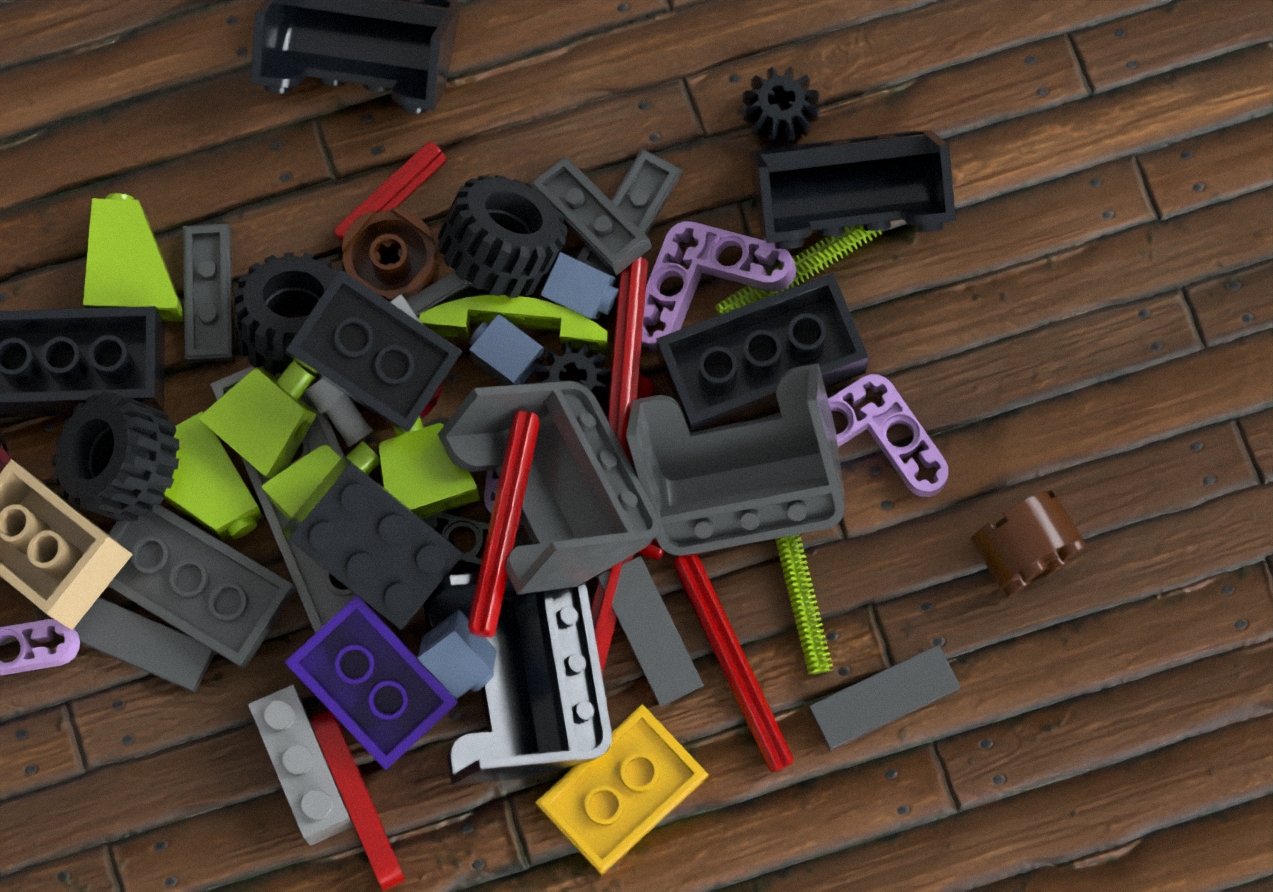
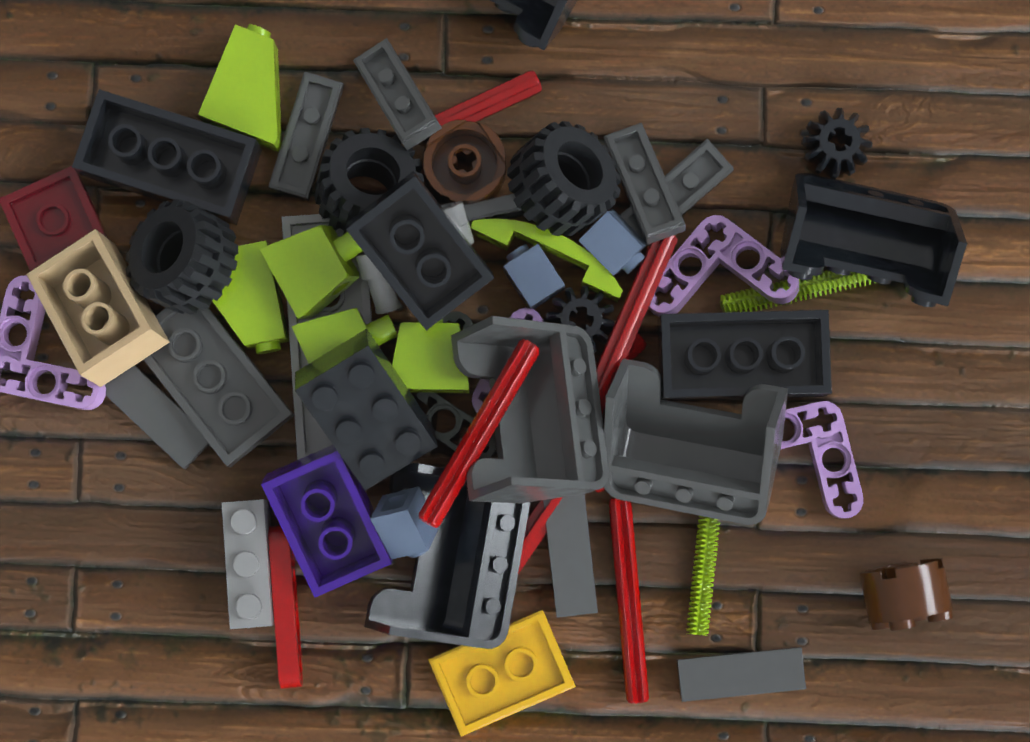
camera: 15 degrees right, 10 degrees up
none -> dark grey tile [353,38,442,151]

